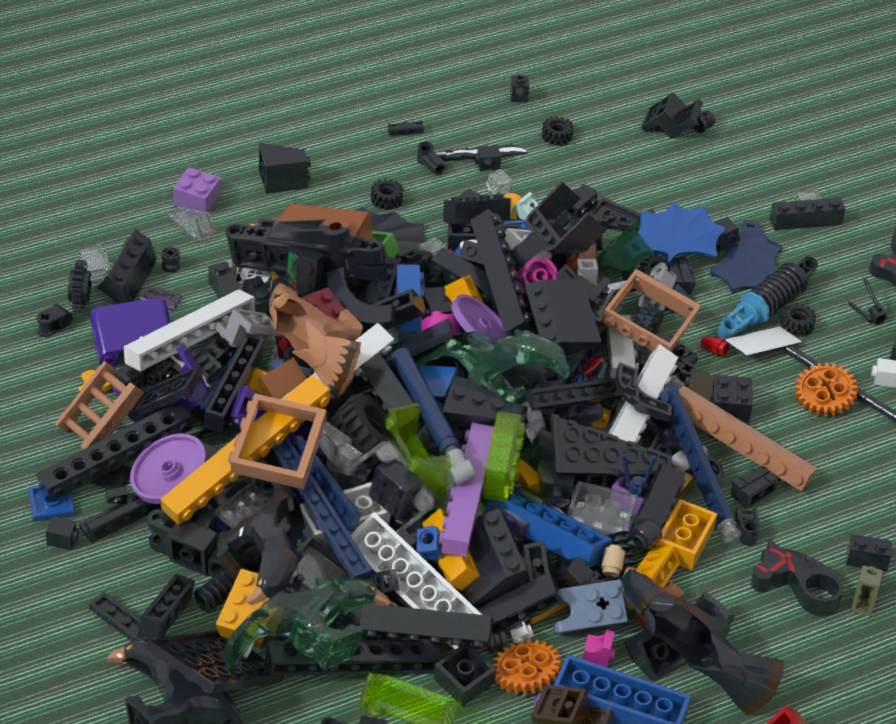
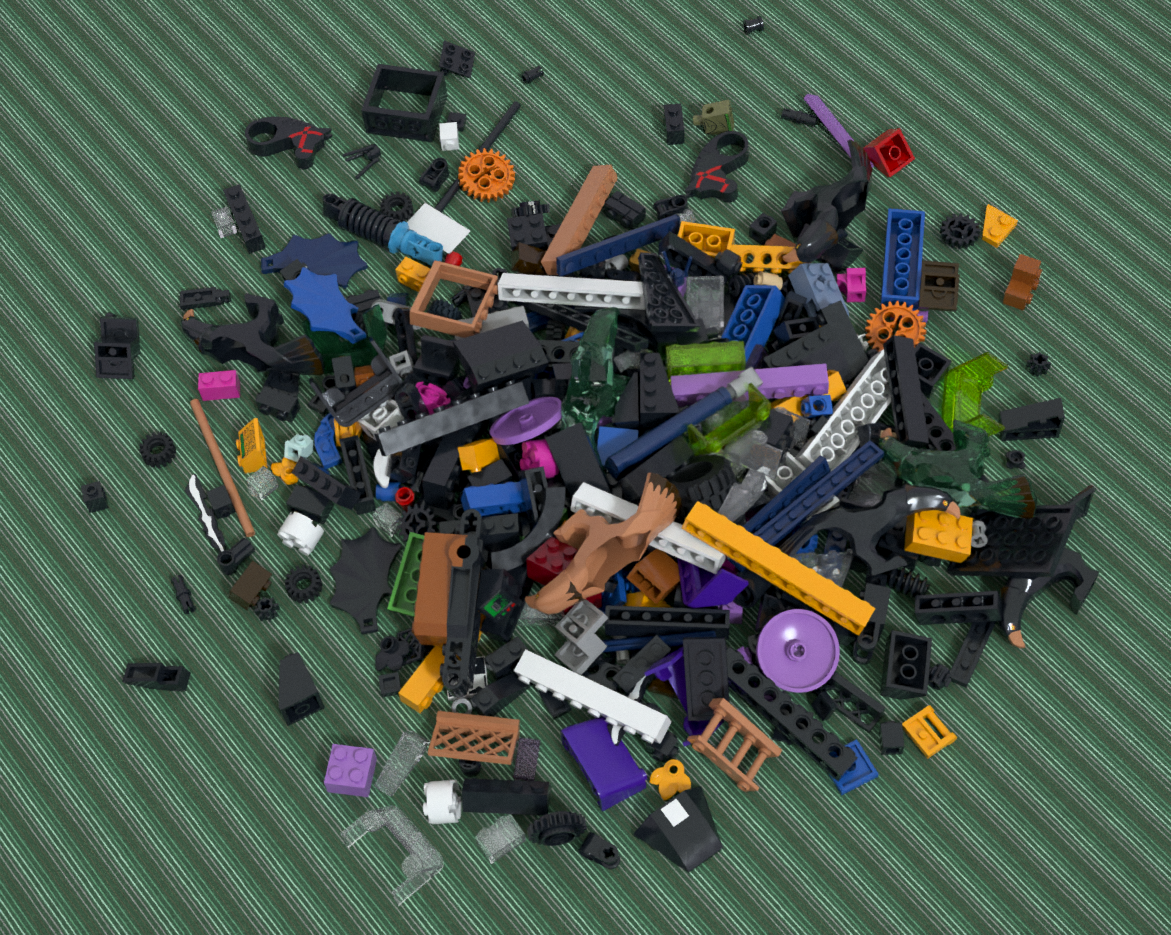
camera: 95 degrees left, 15 degrees up
nougat window [228,394,327,489] -> none
black plate [615,363,672,422] -> none
none -> black slope [122,663,191,691]
none -> black hinge [180,287,231,310]
none -> black animal [180,293,325,375]
none -> nougat piece [190,399,255,538]
none -> dark pink brick [198,370,240,401]
none -> dark brown brick [228,561,272,610]
none -> light orange slope [236,418,268,473]
none -> black gear [254,596,280,622]
none -> white brick [277,512,324,556]
none -> clear windscreen [340,805,444,906]
none -> light orange brick [395,257,438,292]
none -> black piece [419,158,450,192]
none -> white brick [423,780,461,824]
none -> nougat fence [428,711,520,765]
none -> black gear [511,200,550,217]
none -> black wedge [633,786,723,873]
none -> black brick [749,213,777,246]
none -> black pin [781,108,818,127]
none -> medium lavender tile [804,94,874,168]
none -> black slope [880,630,932,700]
none -> light orange plate [902,705,957,759]
none -> black gear [928,664,952,690]

